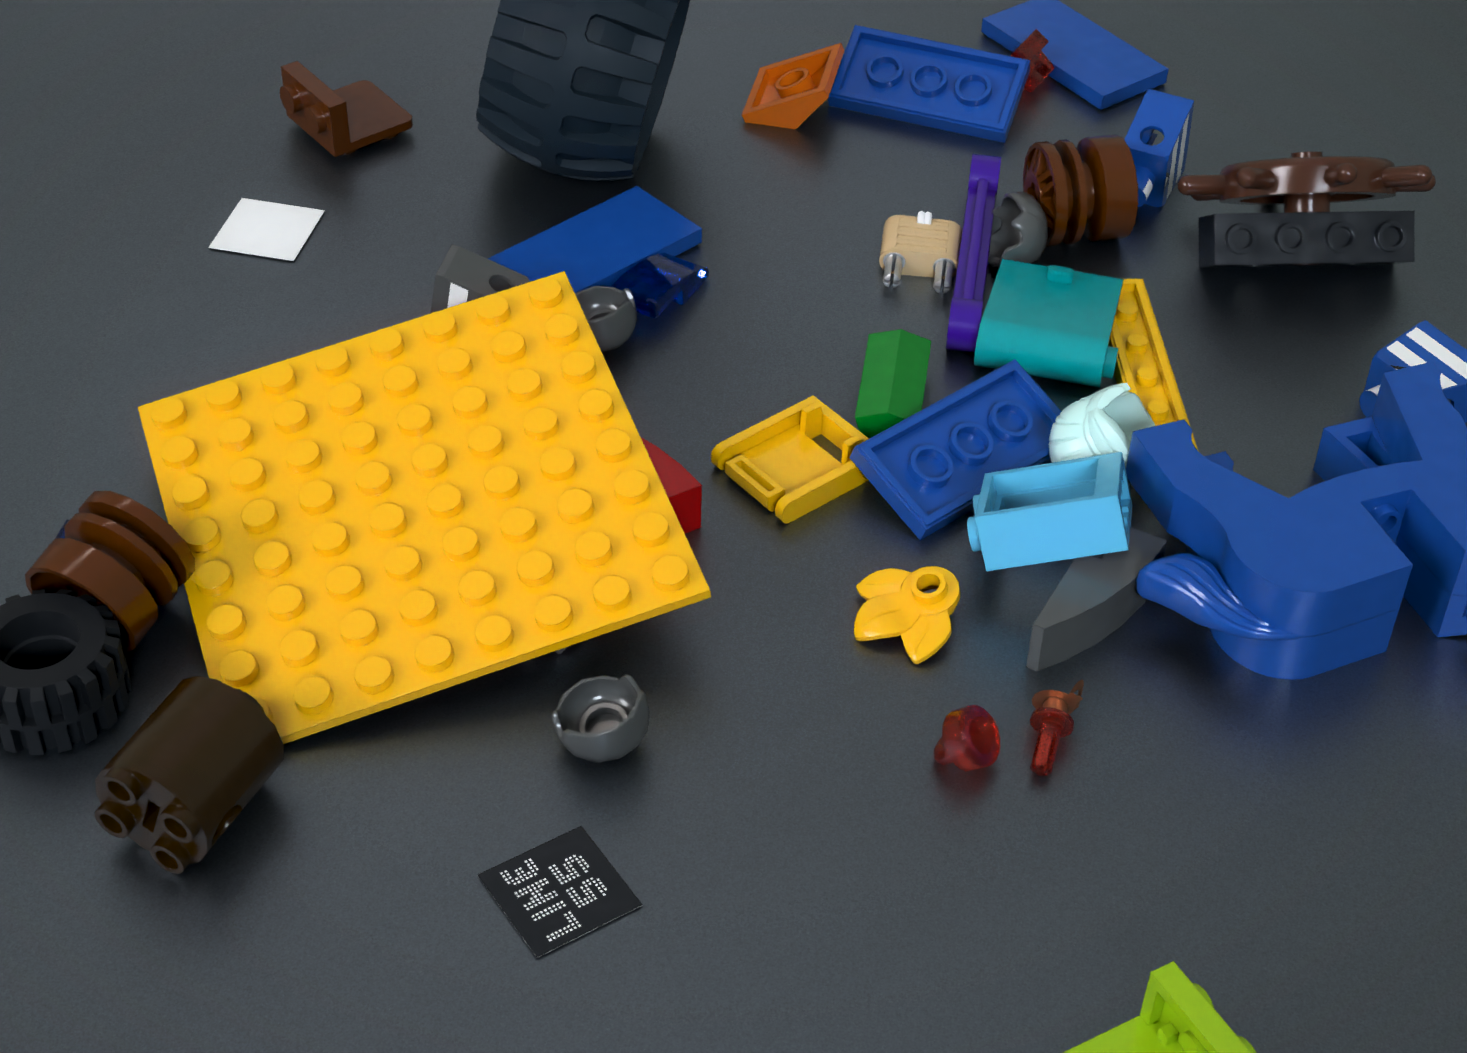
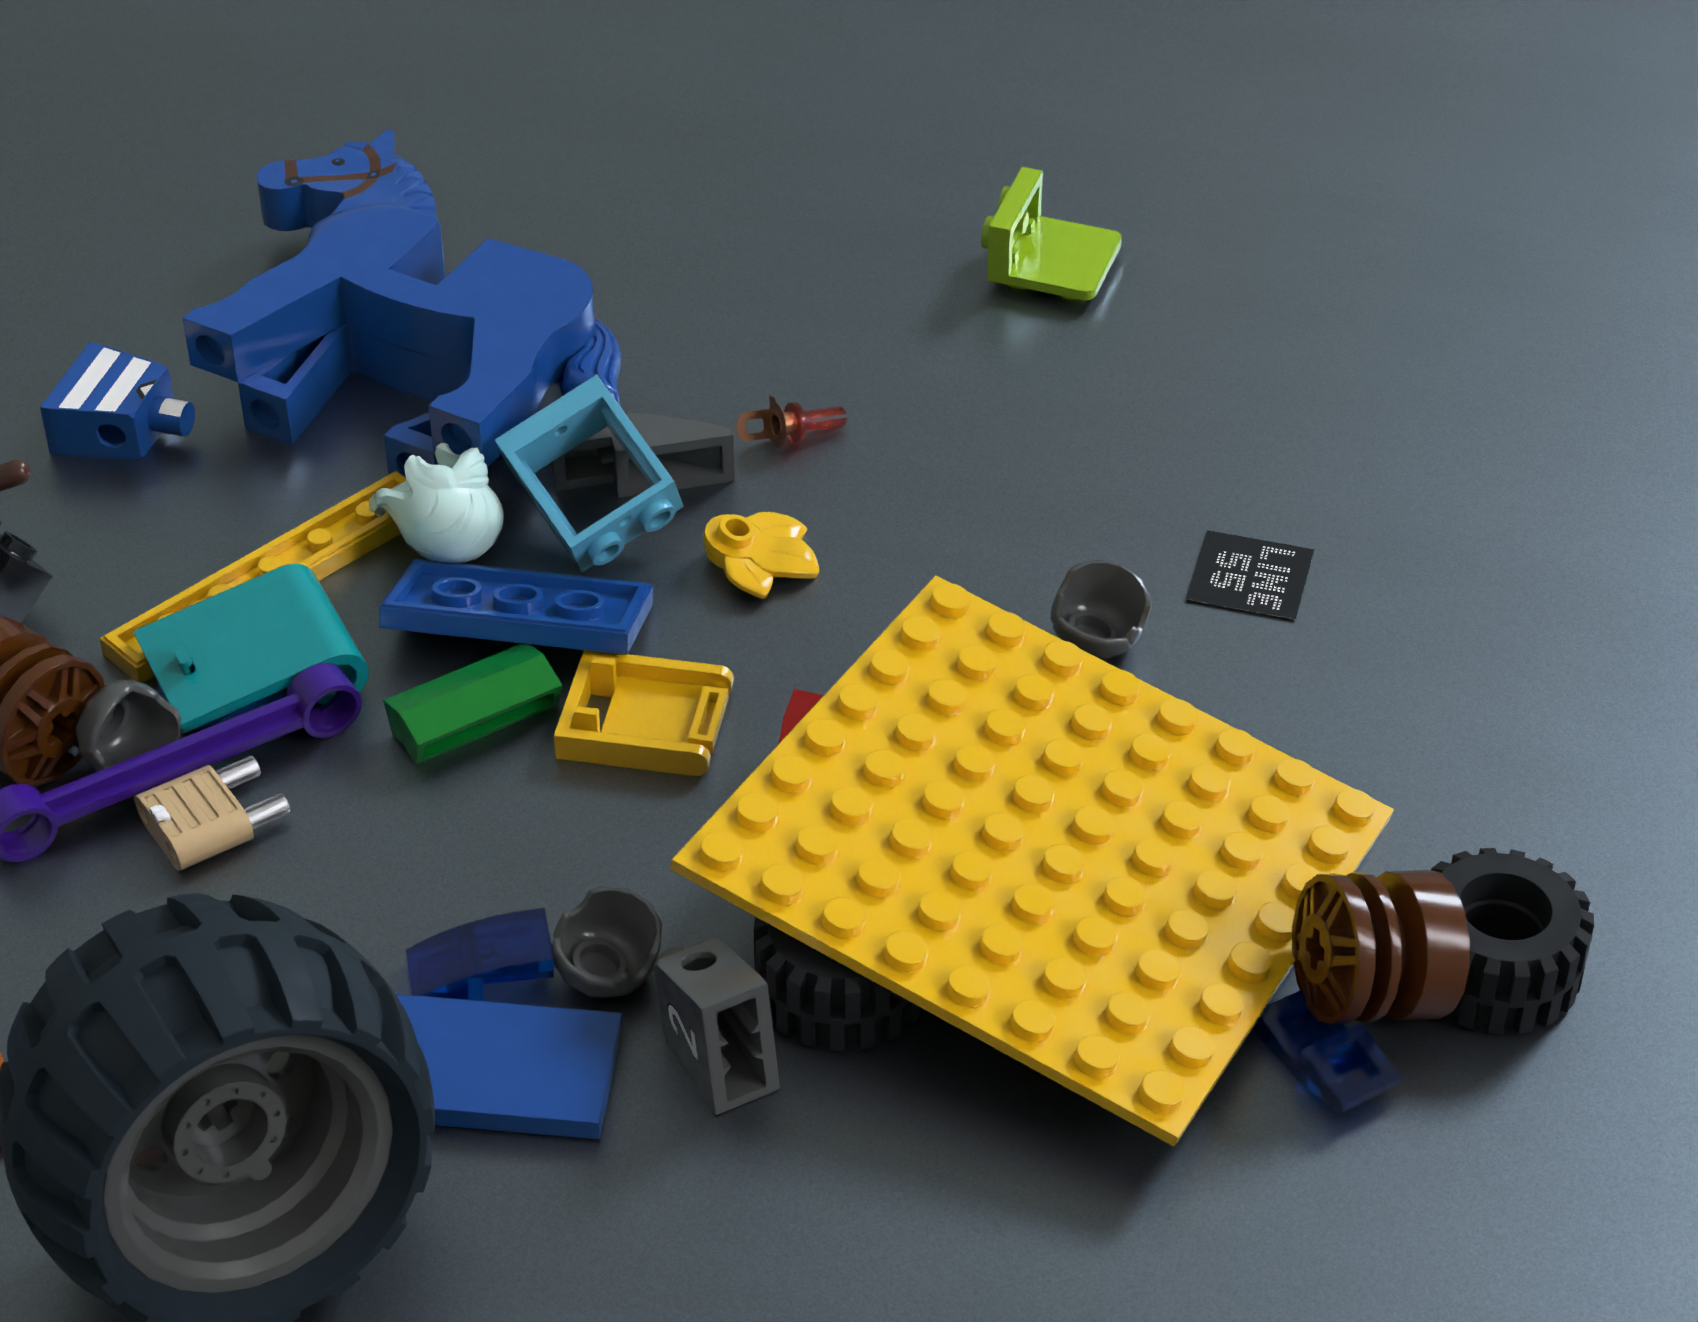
camera: 130 degrees left, 0 degrees up
dark brown cylinder [94,676,284,874] -> none
clear red tile [933,705,1000,771] -> none

